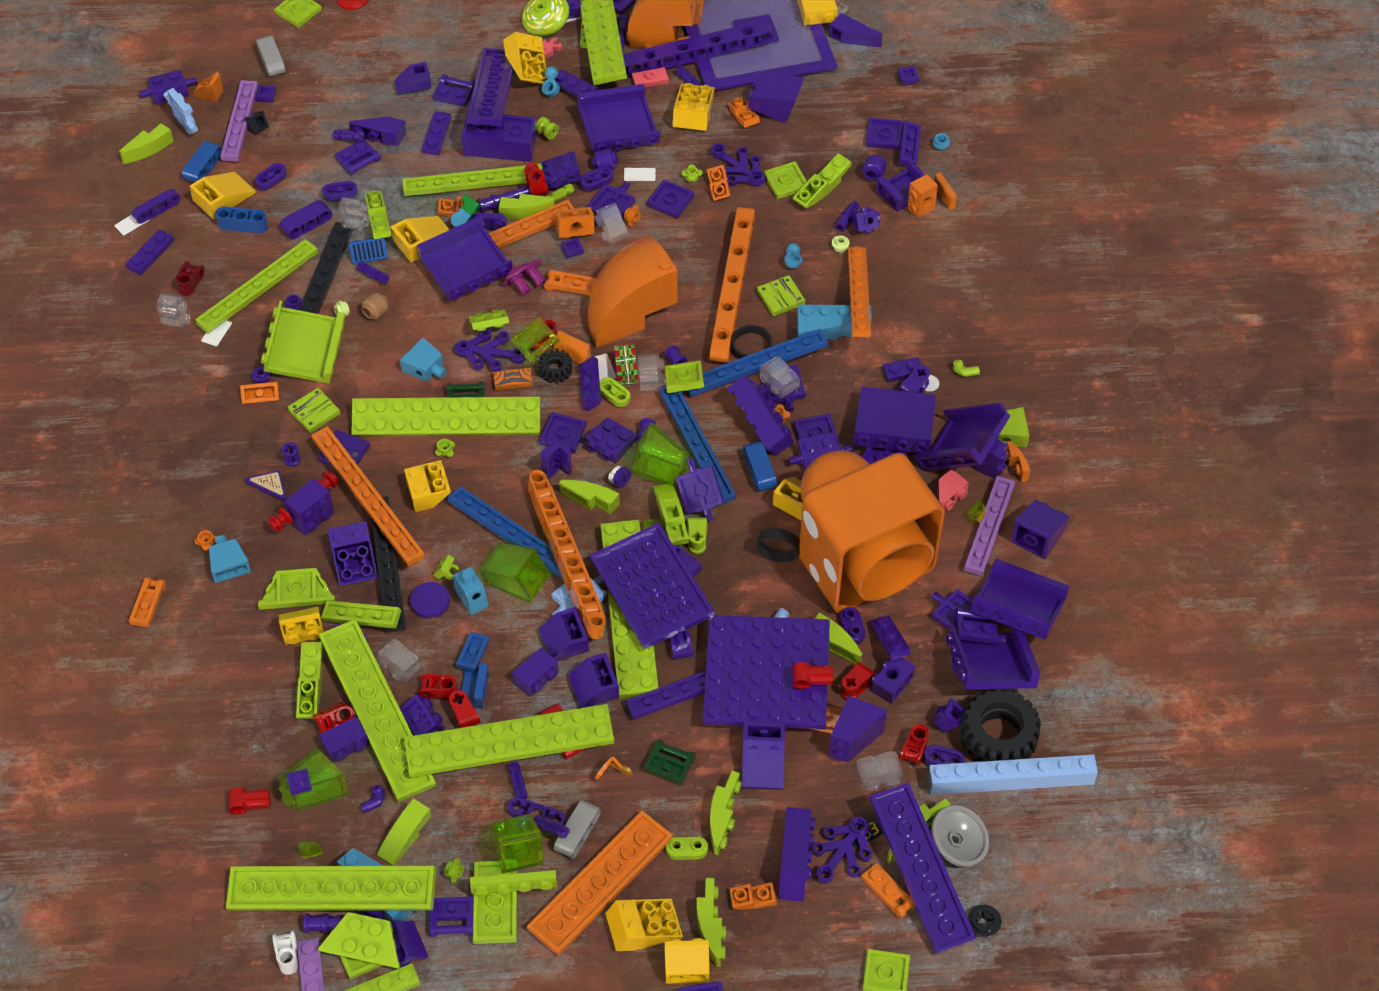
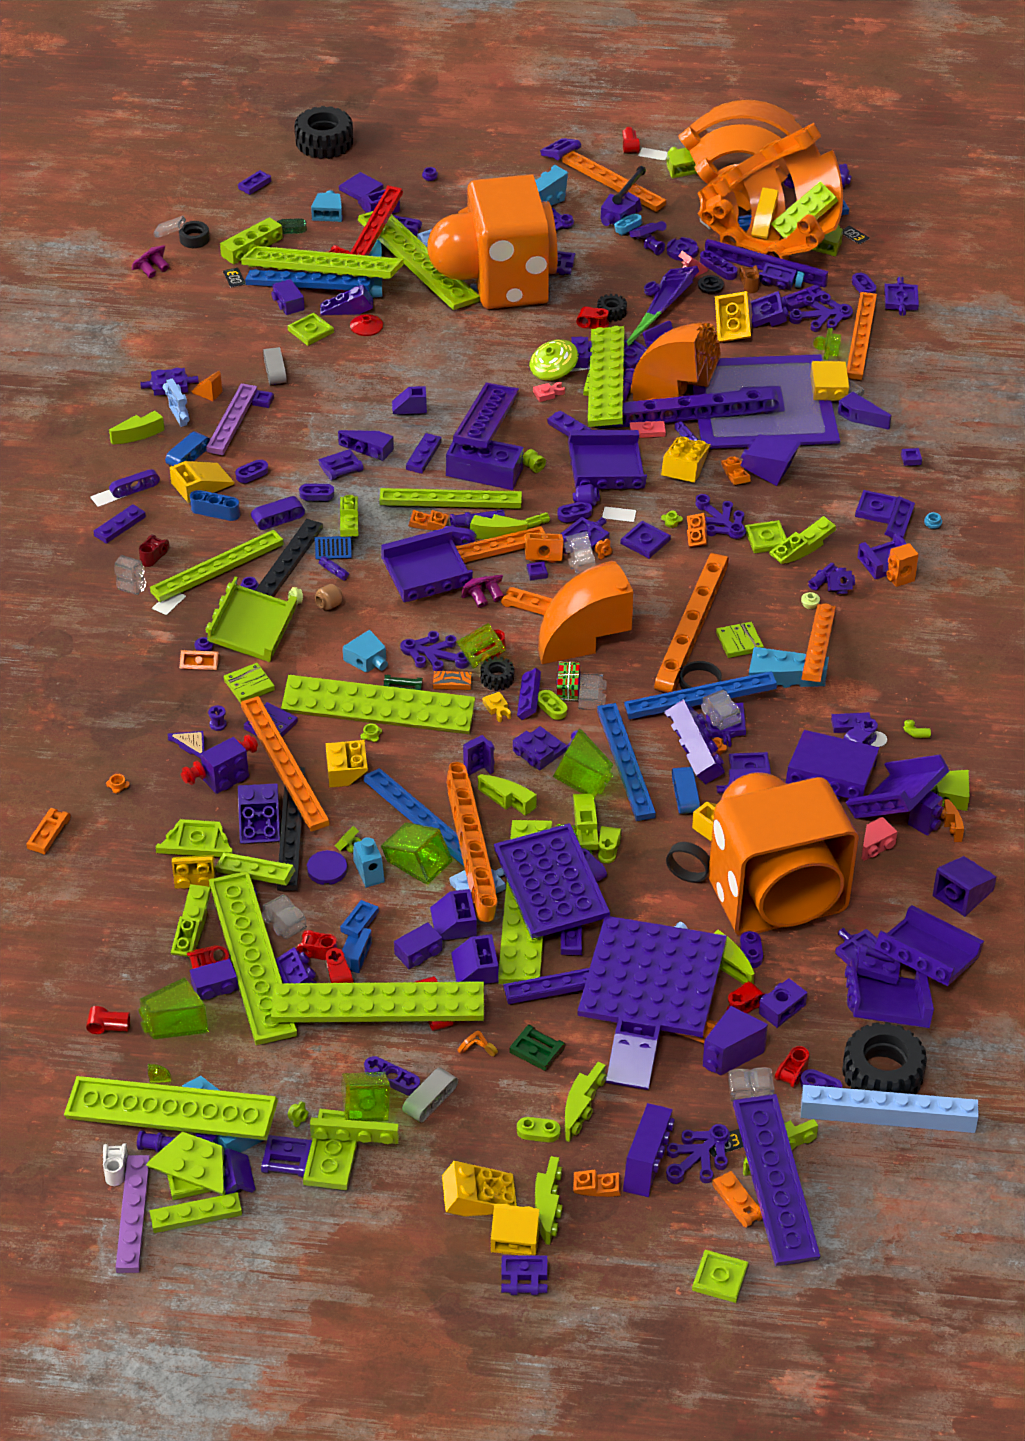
camera: 10 degrees right, 10 degrees down
dark azure torso [209,535,251,583] -> none
black slope [244,111,269,133] -> none
dark purple plate [287,769,312,795] -> none
dark purple axle [333,130,365,141] -> none
clear brick [339,197,370,231] -> none
dark purple arm [360,785,385,813] -> none
lime slope [377,798,432,866] -> none
yellow slope [390,216,450,263] -> none
dark purple plate [433,74,475,107] -> none
leg [451,194,481,227] -> none
lime plate [469,309,509,331] -> none
yellow slope [503,32,547,84] -> none
dark purple axle [508,762,528,799] -> none
red piece [524,163,548,196] -> none
orange plate [527,811,673,956] -> none
dark purple axle [532,815,570,838] -> none
dark purple tile [539,412,587,454] -> none
dark purple plate [541,151,582,190] -> none
dark azure plate [542,66,560,97] -> none
orange slope [553,331,591,364] -> none
white sticker [595,354,617,380] -> none
dark purple piece [608,466,631,488] -> none
dark purple bush [664,345,688,365] -> none
lime tile [664,361,704,393] -> none
dark purple plate [676,458,725,522] -> none
dark azure plate [784,243,803,268] -> none
red piece [792,662,833,689] -> none
dark purple head [862,155,887,181] -> none
dark purple plate [870,615,910,660] -> none
light grey dish [931,805,989,867] -> none
dark purple brick [933,698,965,733] -> none
orange tile [934,172,957,210] -> none
medium lavender plate [964,476,1015,576] -> none
clear neon green tile [967,500,986,523] -> none
black gear [967,905,1002,938] -> none
none -> yellow plate [483,692,511,722]

